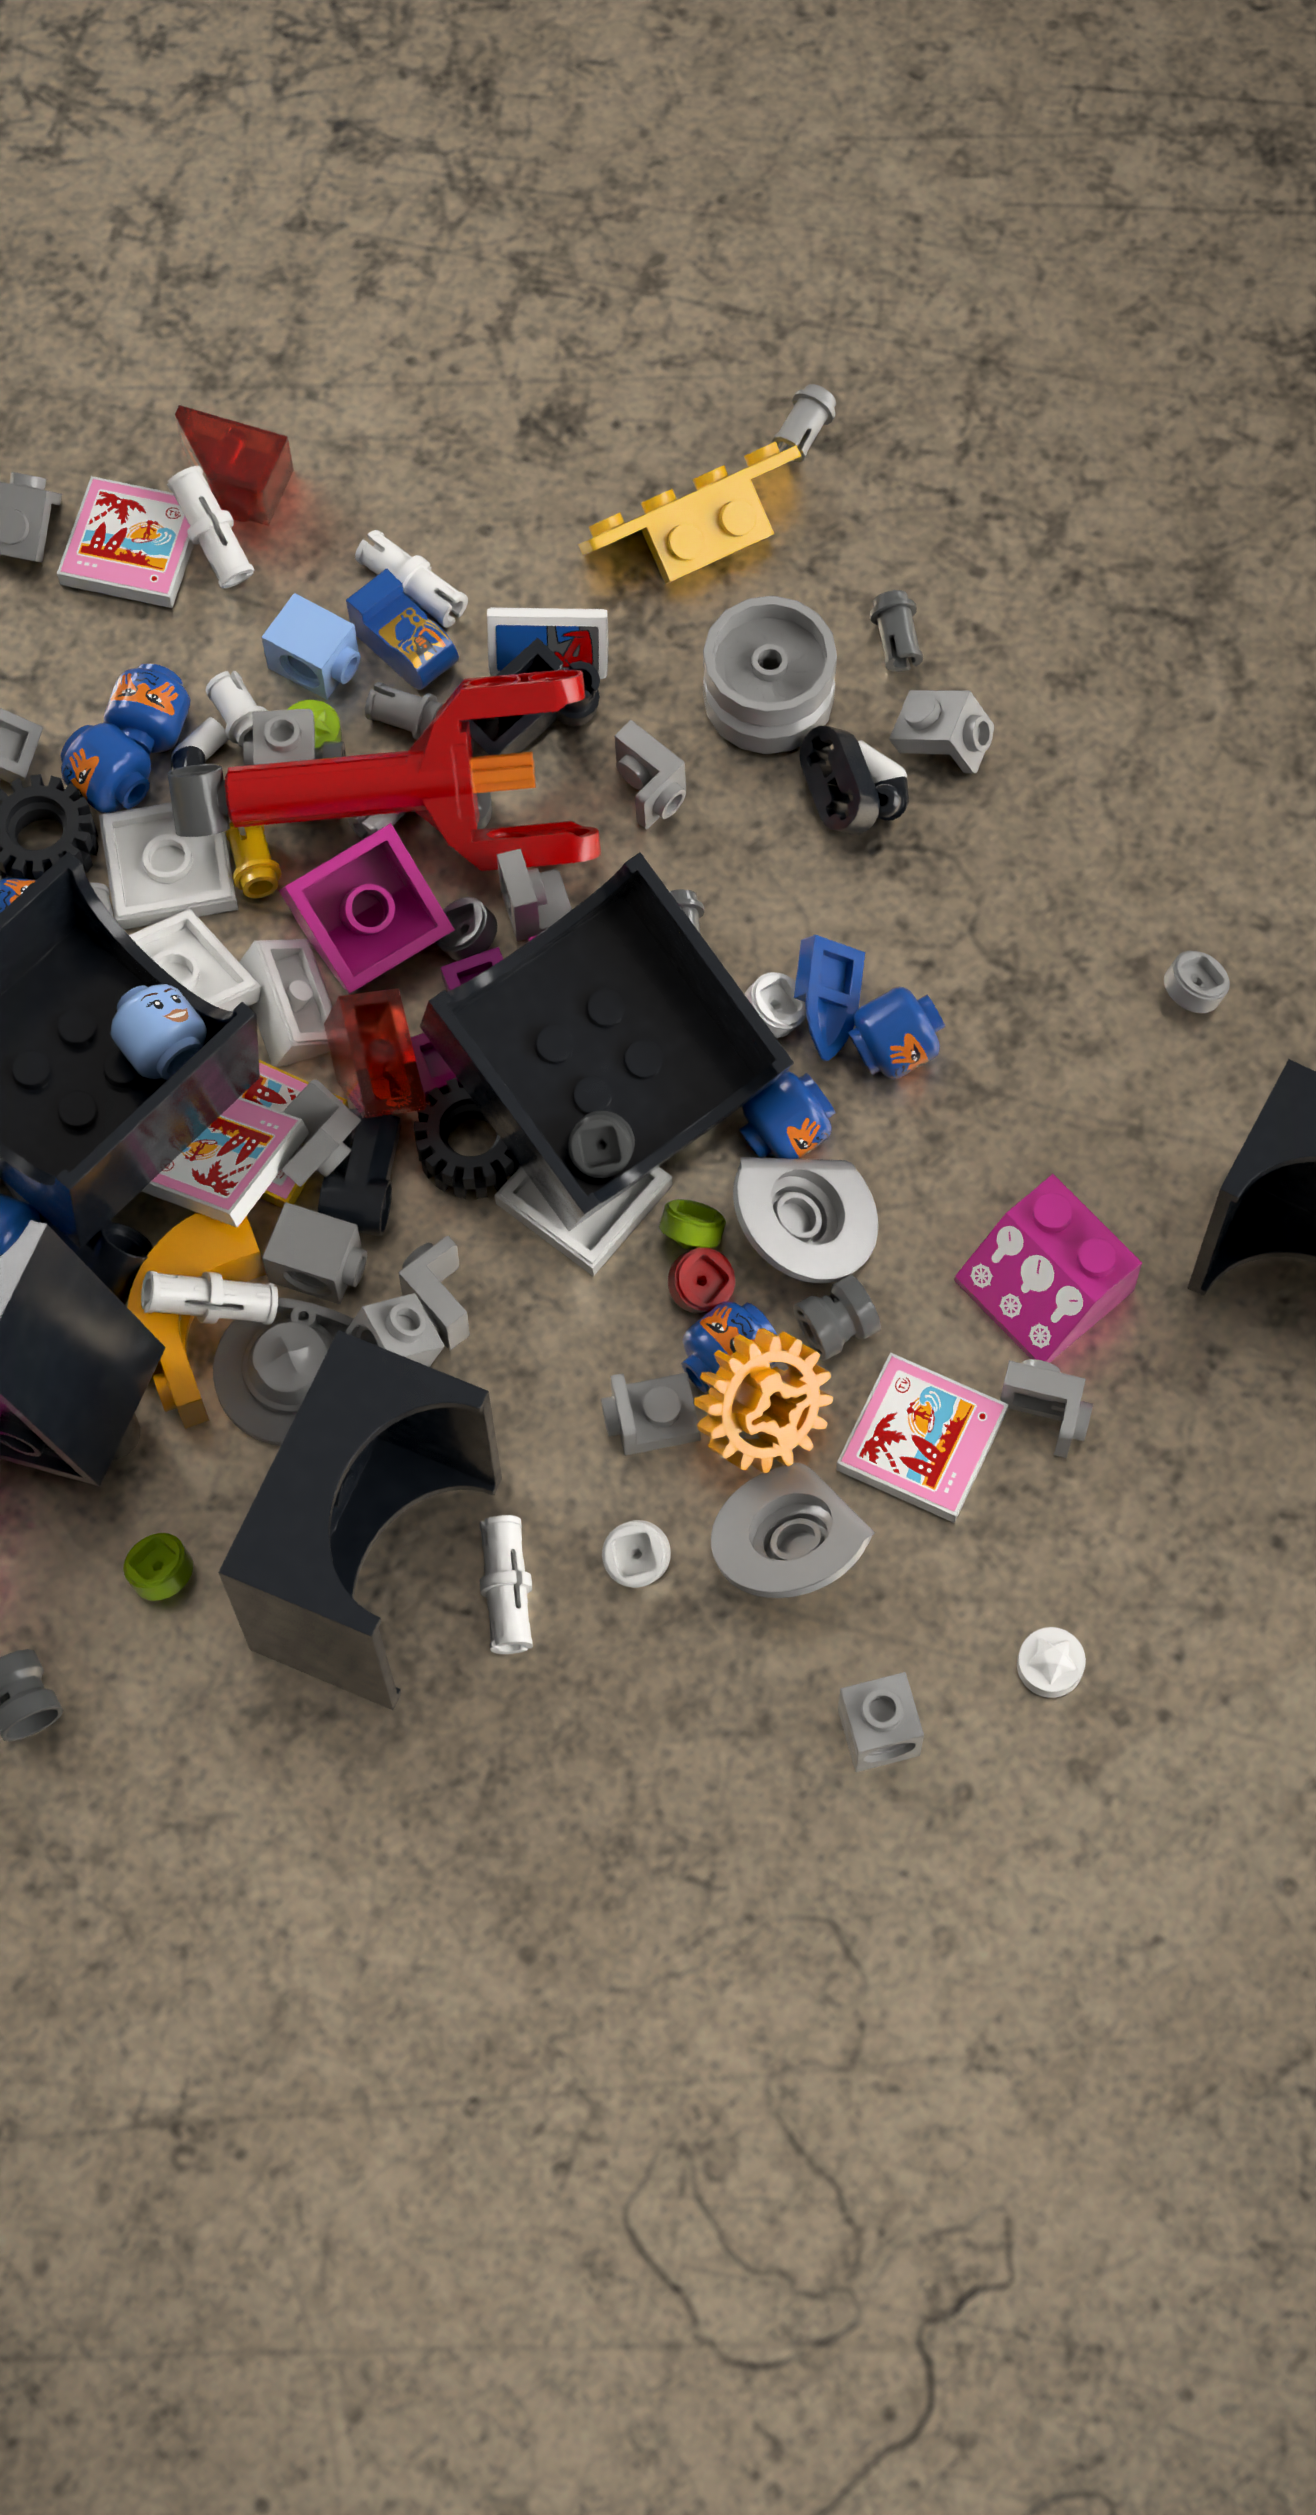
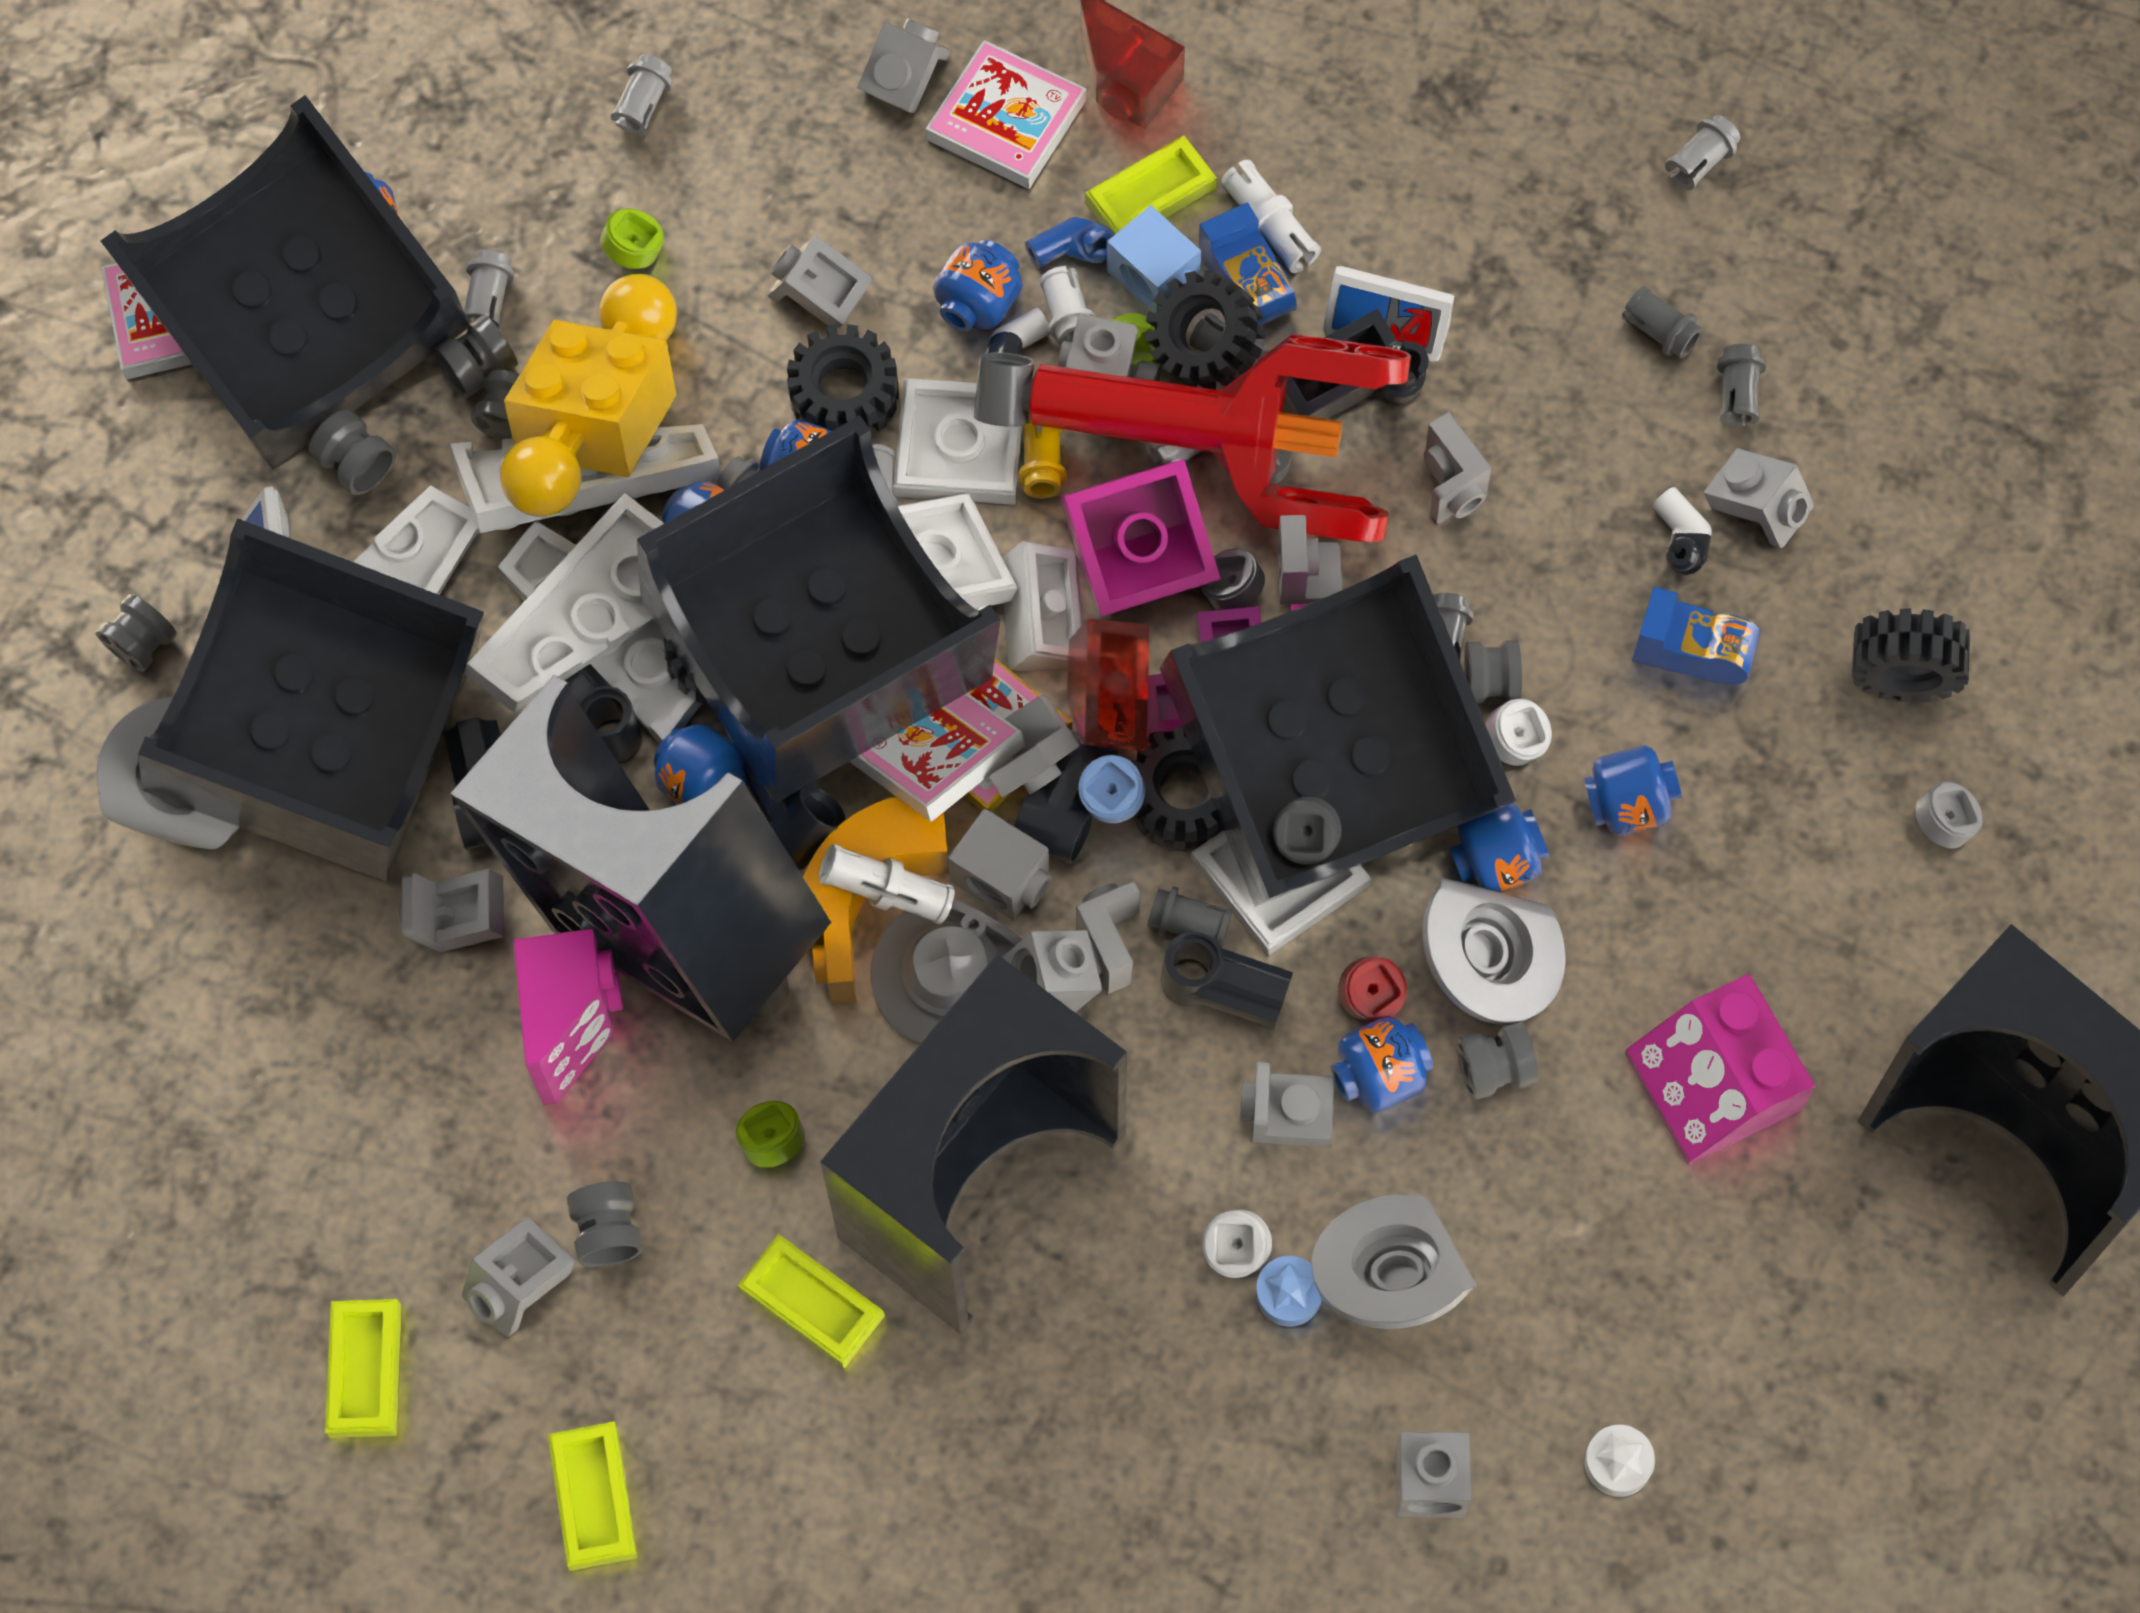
camera: 15 degrees right, 0 degrees up
blue head [61,723,151,813] -> none
light blue head [110,984,207,1080] -> none
white pin [167,466,255,589] -> none
white pin [479,1515,533,1654] -> none
yellow bracket [578,441,801,583] -> none
lime tile [659,1199,726,1249] -> none
light orange gear [694,1328,833,1473] -> none
light grey wheel [703,596,837,754] -> none
blue plate [794,935,865,1062] -> none
black beam [799,726,880,835] -> none
tile [836,1352,1009,1523] -> none
light grey bracket [1000,1359,1093,1458] -> none
none -> neon yellow tile [548,1421,637,1571]
none -> neon yellow tile [737,1234,885,1368]
none -> blue arm [1025,217,1114,268]
none -> light blue tile [1079,755,1145,823]
none -> neon yellow tile [1085,135,1217,235]
none -> black tyre [1145,270,1266,390]
none -> dark grey pin [1147,886,1233,948]
none -> black piece [1160,931,1293,1028]
none -> light blue tile [1256,1256,1322,1327]
none -> dark grey wheel [1464,640,1522,704]
none -> dark grey pin [1622,286,1703,358]
none -> blue leg [1632,586,1761,685]
none -> black tyre [1852,608,1970,702]

